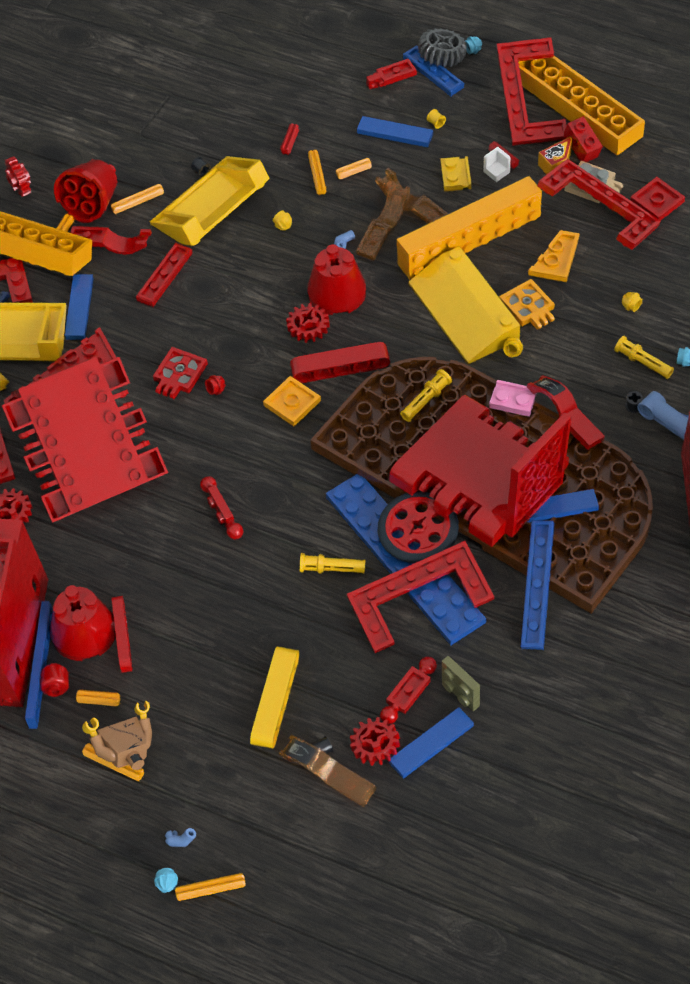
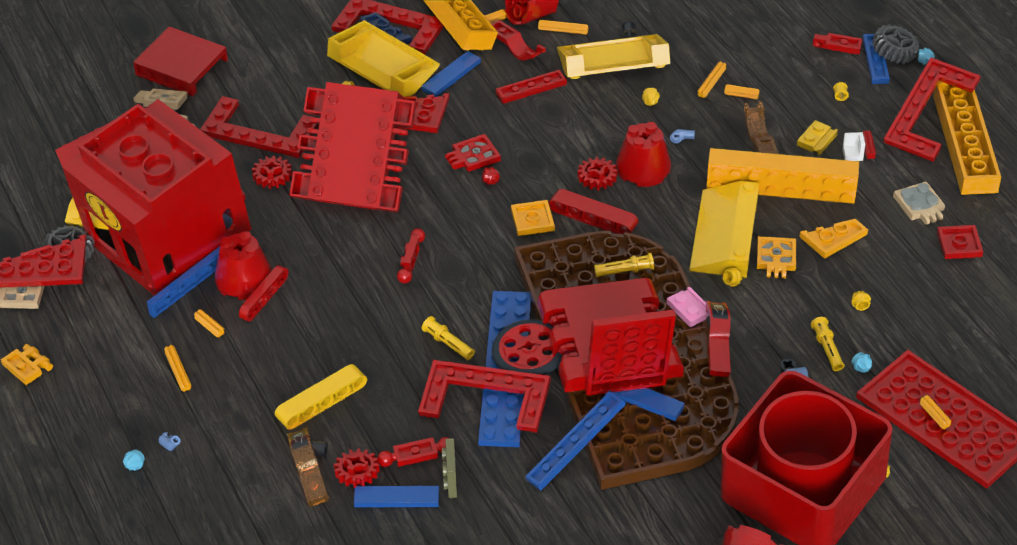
camera: 35 degrees right, 10 degrees down
red head [40,663,69,697] -> none
medium nougat torso [82,701,152,770] -> none
light orange axle [175,873,245,901] -> none
red axle [280,123,299,155] -> none
clear orange piece [356,182,410,260] -> none
blue tile [357,116,433,147] -> none
red plate [537,159,661,250] -> none
slope [538,137,572,174] -> none
red brick [563,116,603,162] -> none

